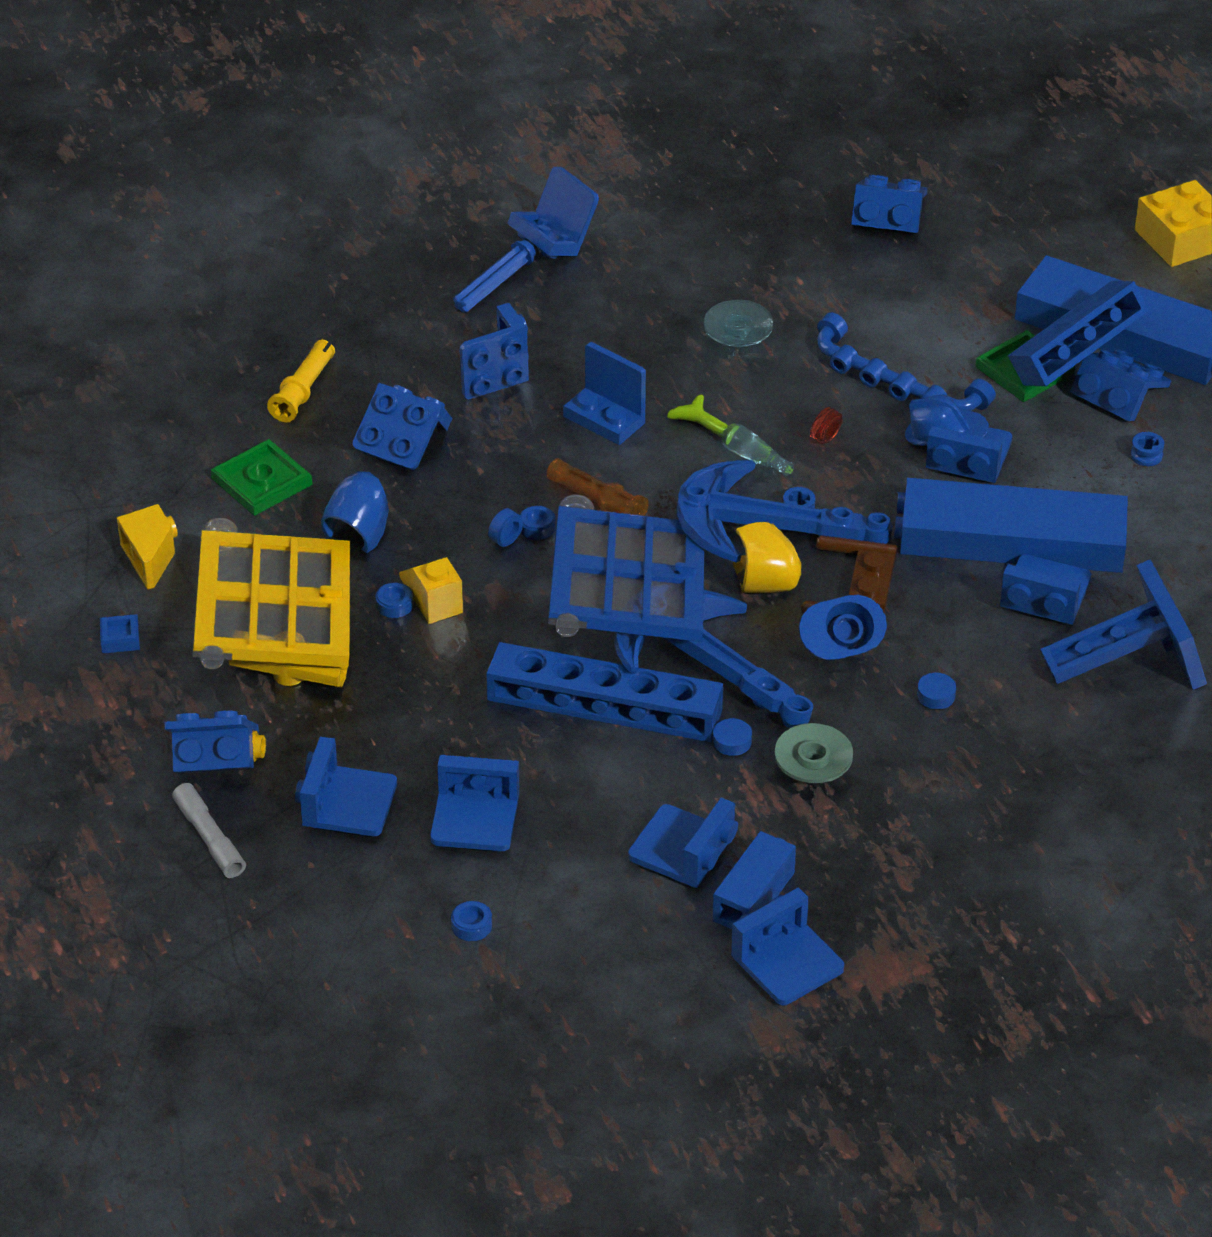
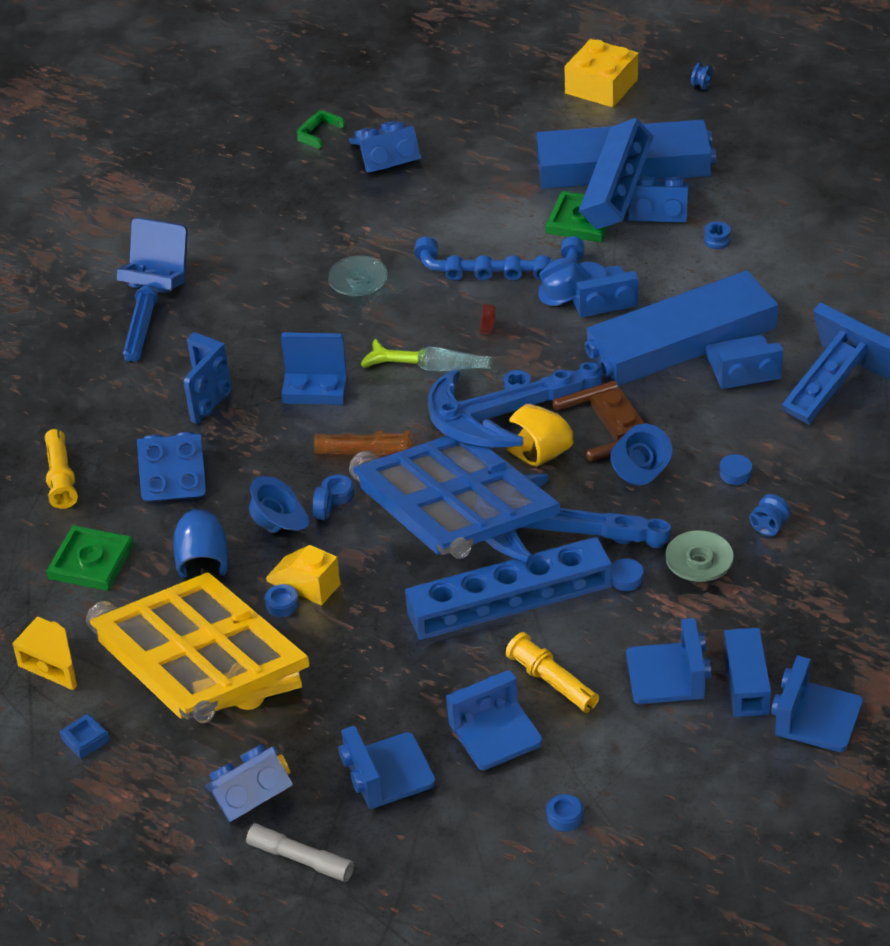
camera: 30 degrees left, 0 degrees up
none -> blue piece [249,476,310,533]
none -> green piece [297,111,346,149]
none -> yellow pin [505,632,599,713]
none -> blue wheel [749,494,791,536]

